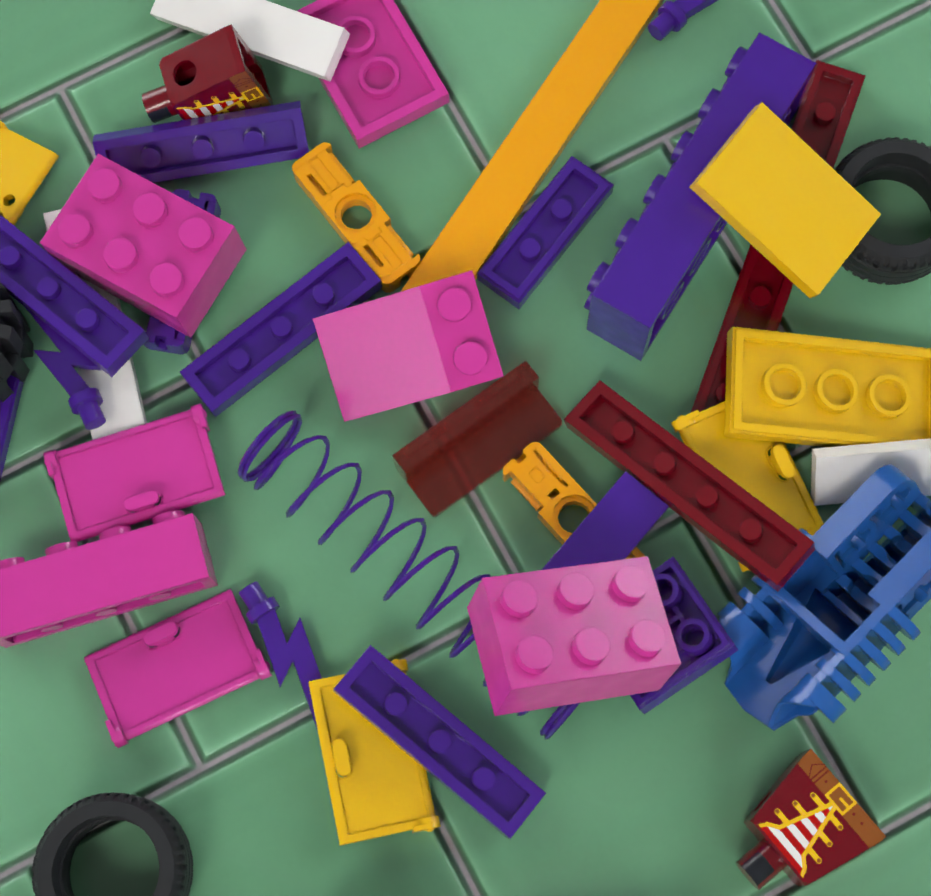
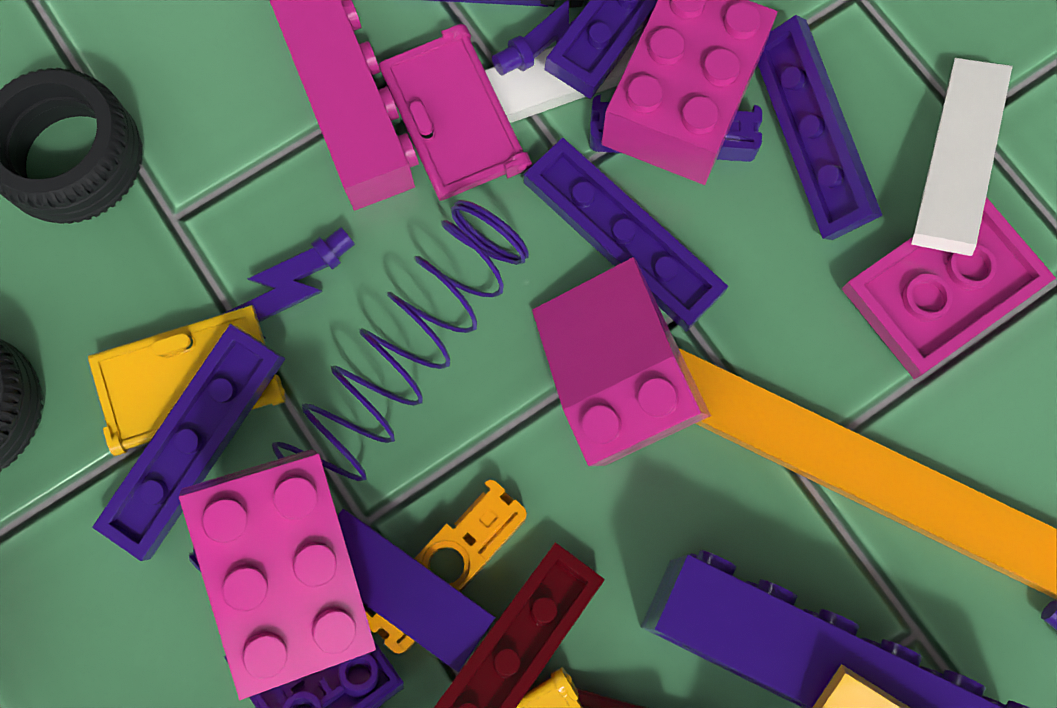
camera: 80 degrees right, 0 degrees up
dark pink door [84,589,272,748] -> none
dark red torso [142,24,274,123] -> none
light orange piece [292,142,421,293] -> none
clear red panel [392,361,562,517] -> none
dark purple tile [477,156,614,309] -> none

